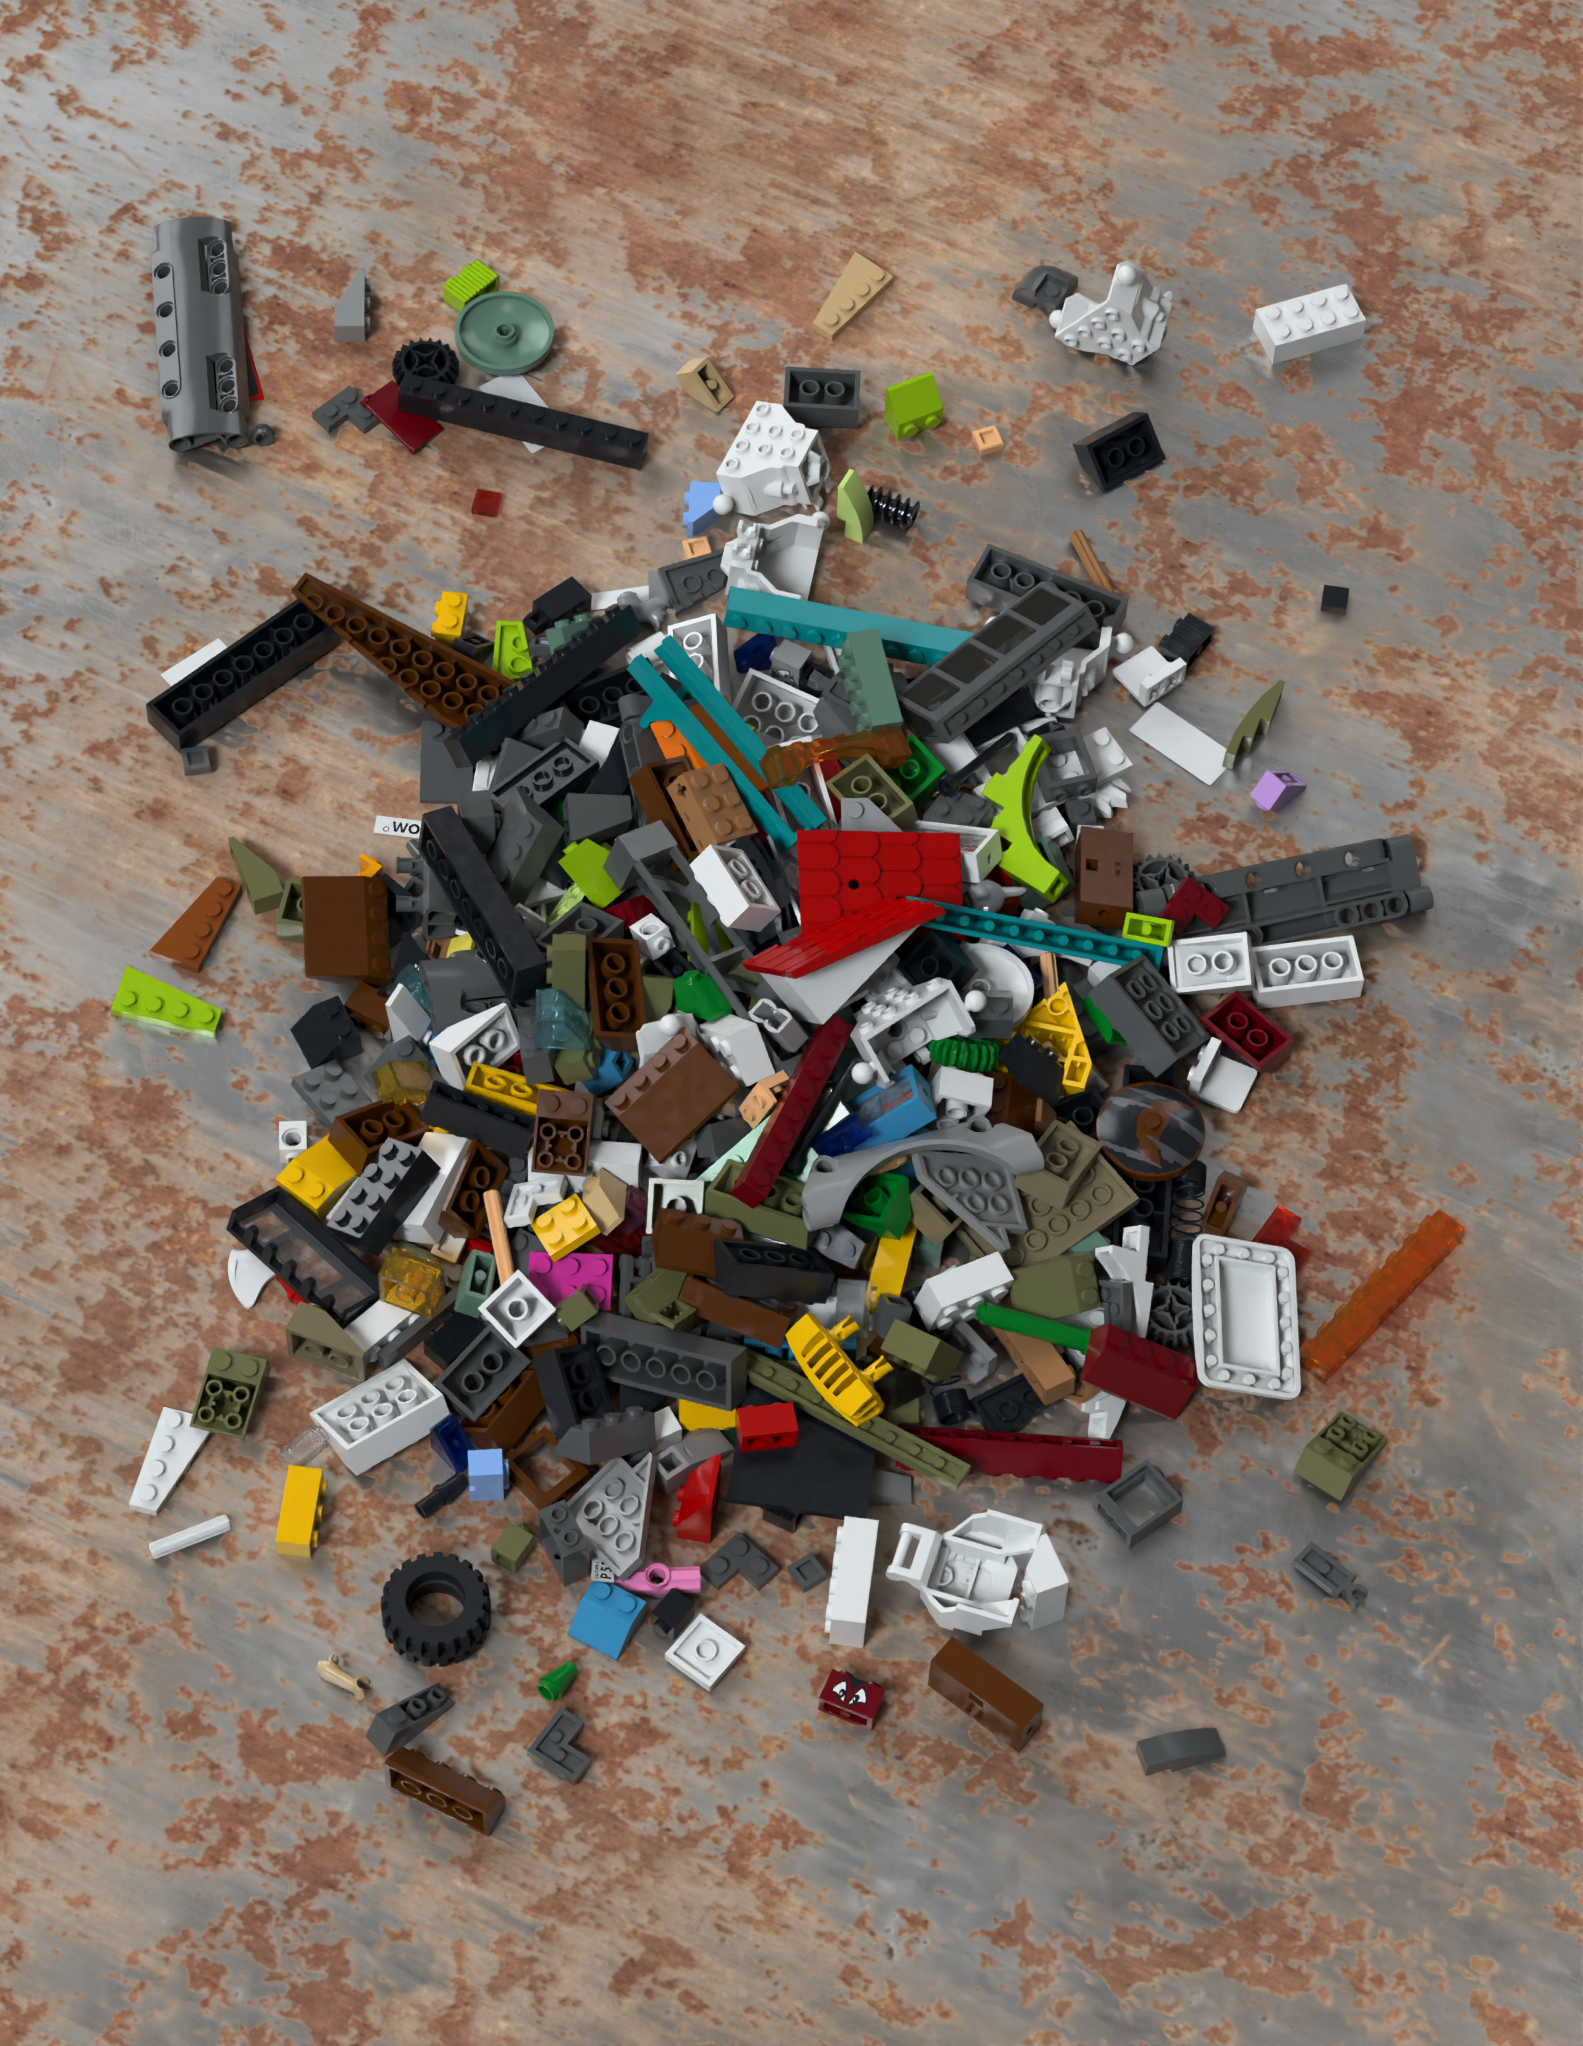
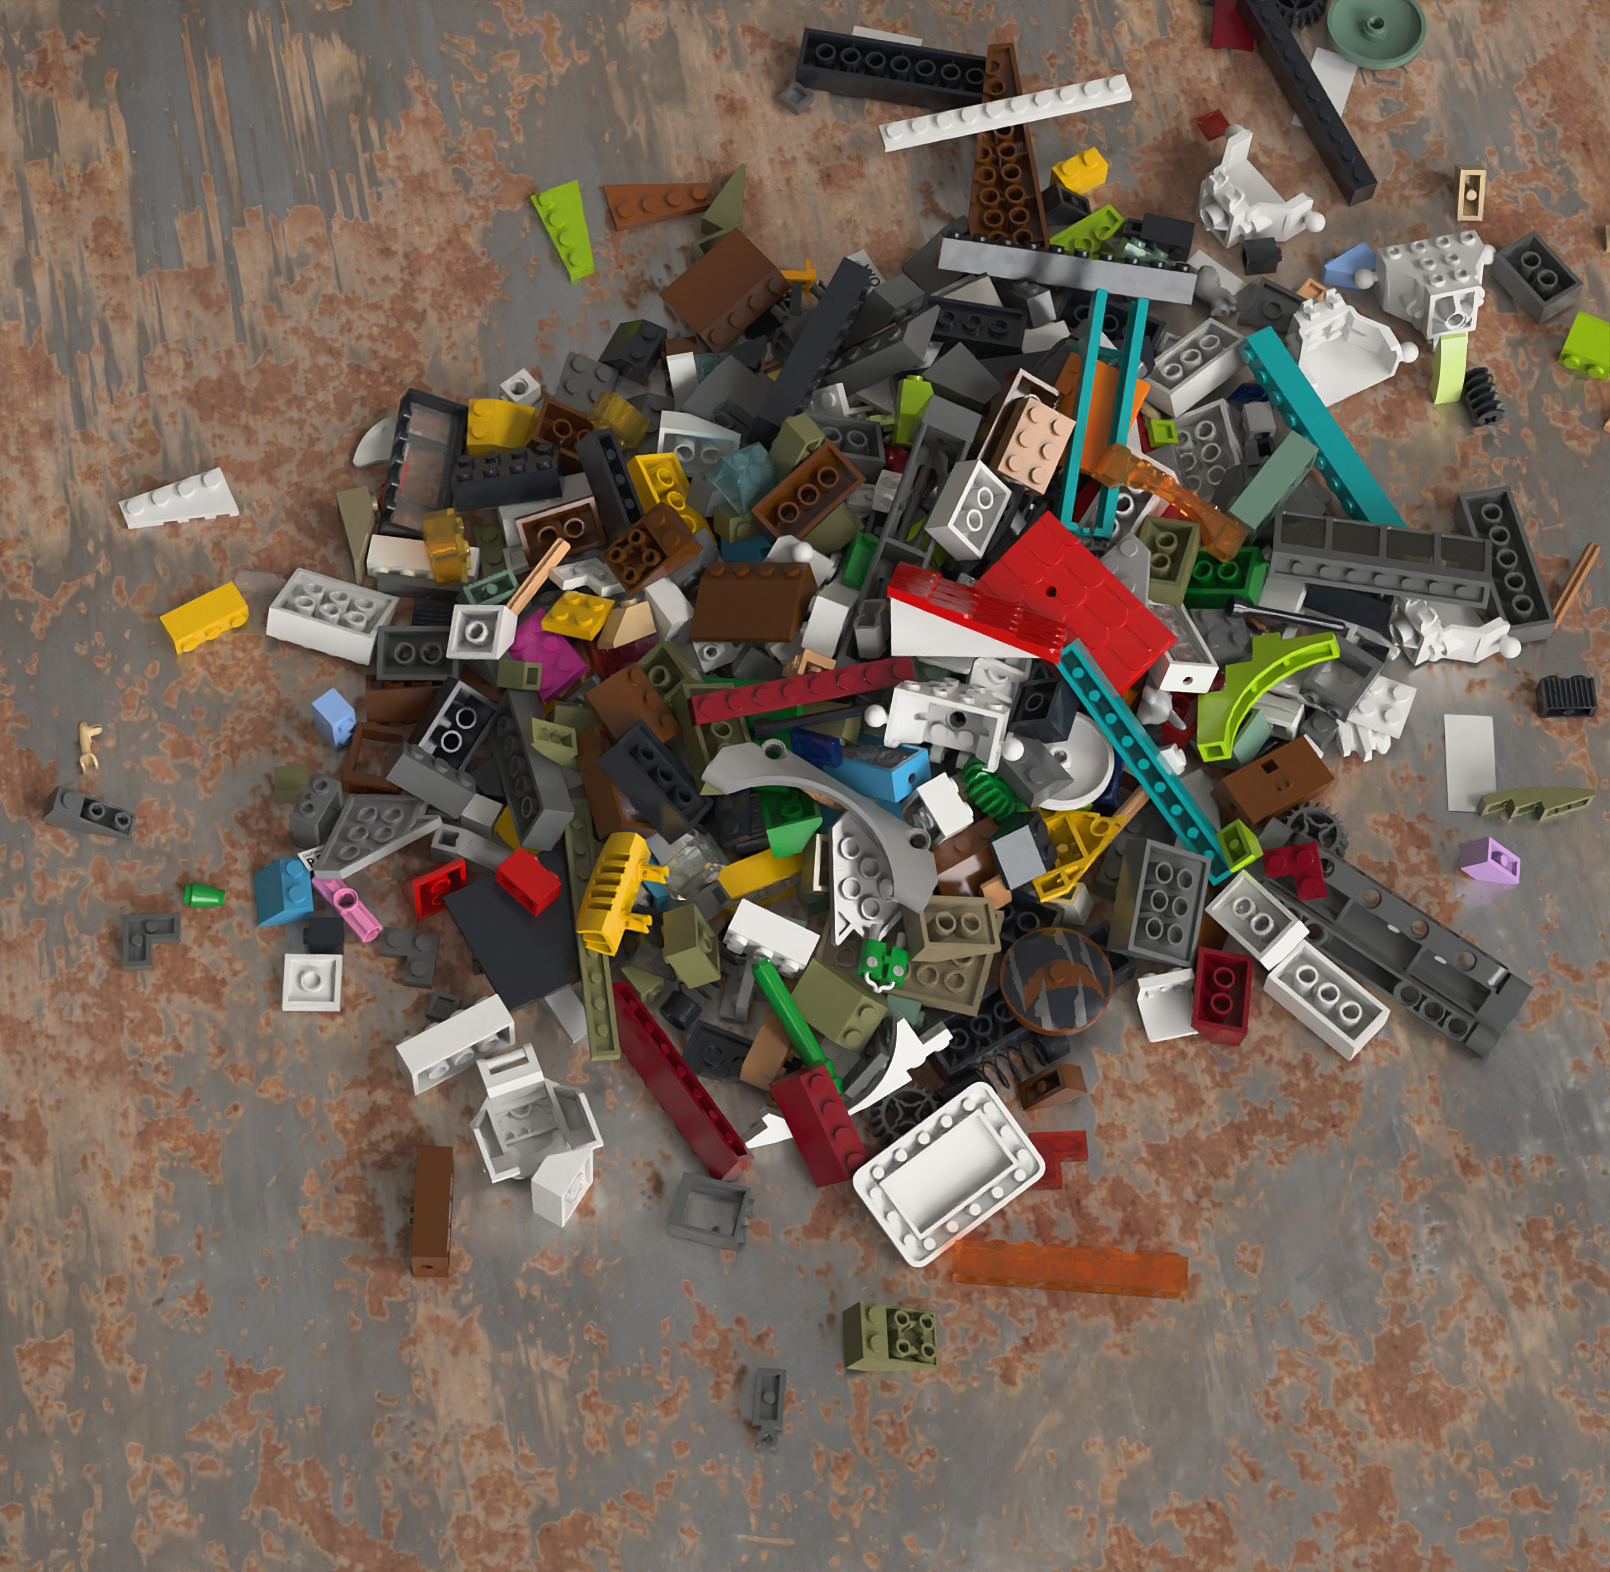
camera: 50 degrees right, 5 degrees up
white axle [149,1515,231,1559] -> none
olive slope [189,1346,271,1440] -> none
black tyre [381,1552,491,1667] -> none
reddish brown slope [384,1747,506,1837] -> none
black pin [414,1471,469,1519] -> none
clear blue slope [430,1412,475,1473] -> none
white head [625,631,668,664] -> none
dark red brick [818,1669,886,1731] -> none
white bracket [1113,646,1187,707] -> none
dark grey slope [1135,1728,1226,1776] -> none
none -> green piece [856,923,909,993]
none -> white plate [878,74,1132,152]
none -> white piece [1195,124,1325,249]
none -> black brick [1241,237,1282,276]

